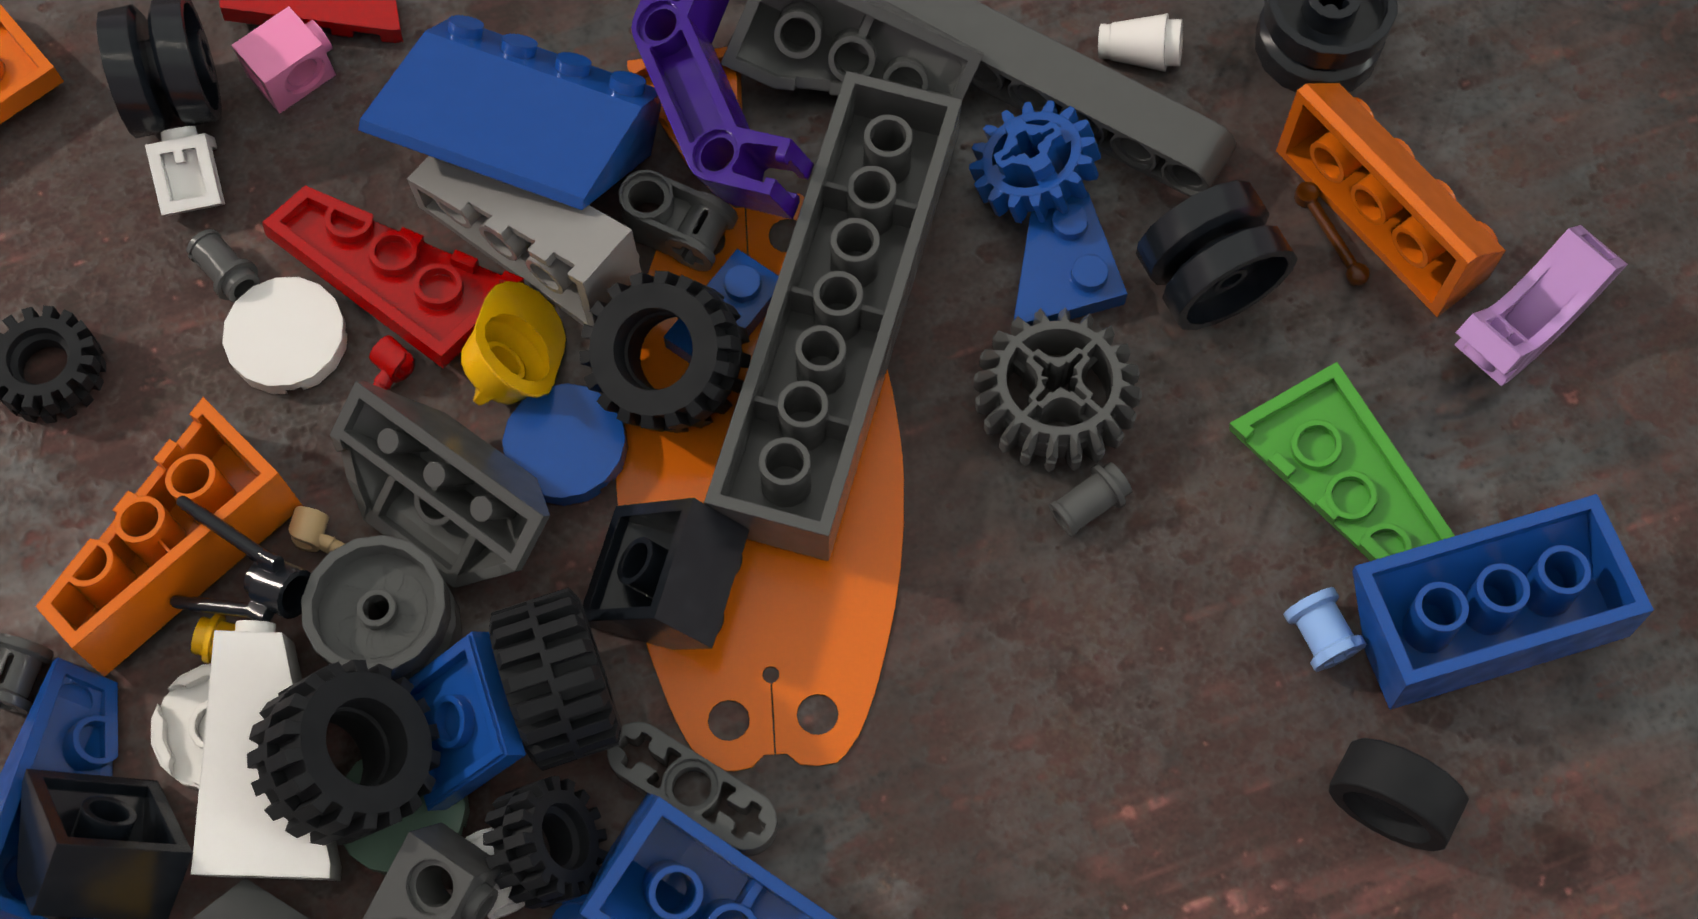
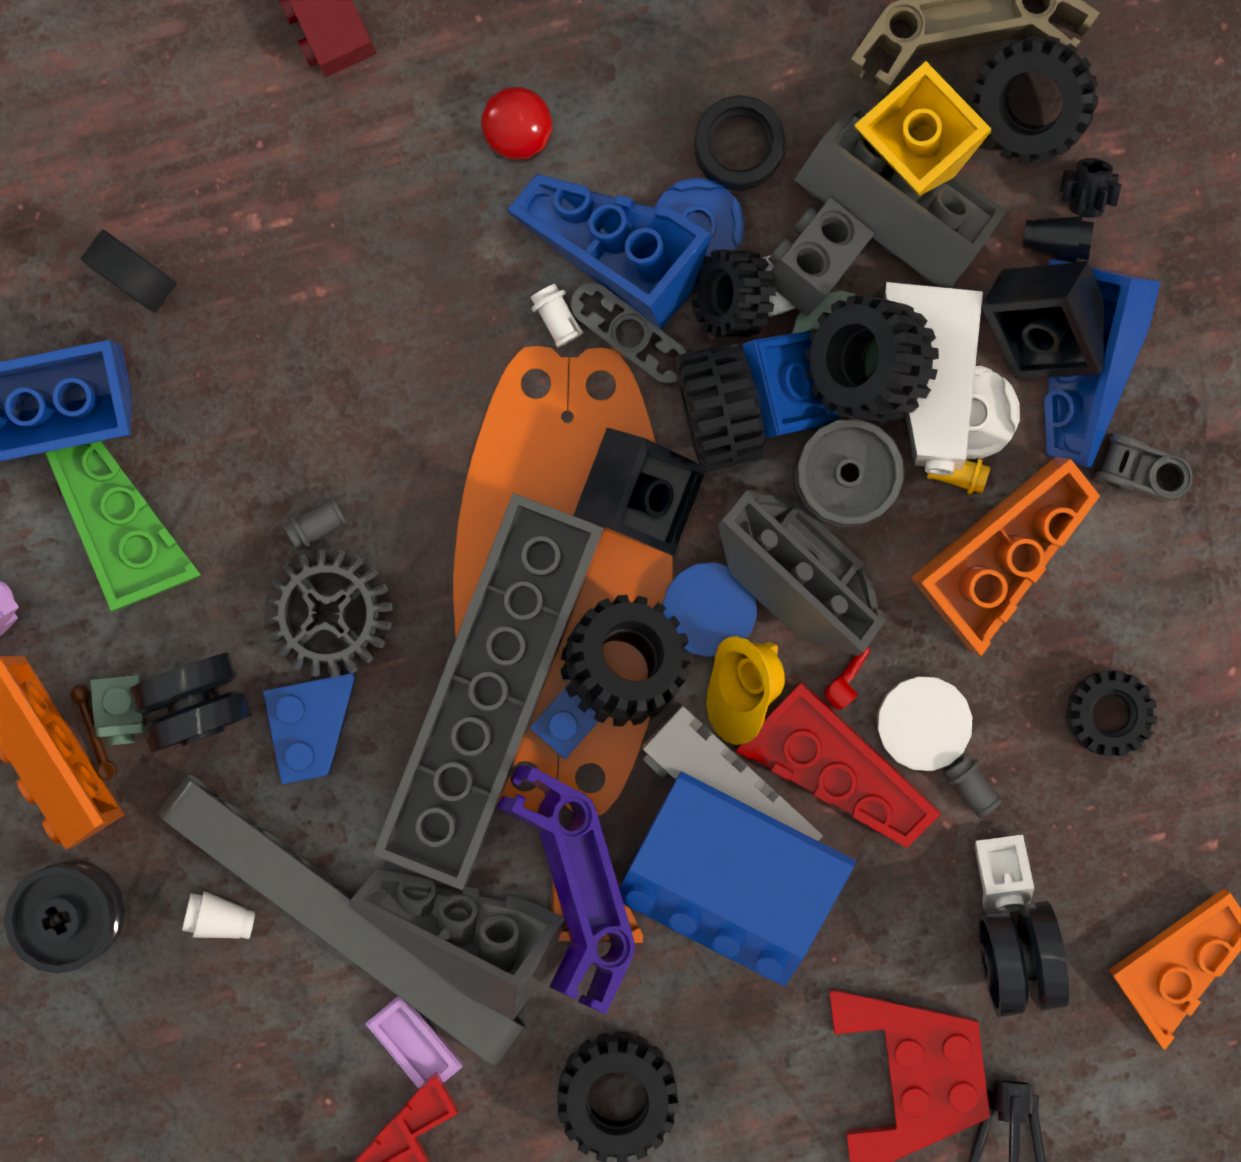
camera: 175 degrees left, 20 degrees up
black plant [170,496,311,622] -> none
bright pink brick [231,6,336,114] -> none
tan hand [288,506,345,554] -> none
dark grey piece [619,170,738,272] -> none
blue gear [969,100,1101,223] -> none
light blue bush [1283,587,1367,672] -> none
none -> sand green bracket [89,675,145,746]
none -> white pin [530,284,584,348]

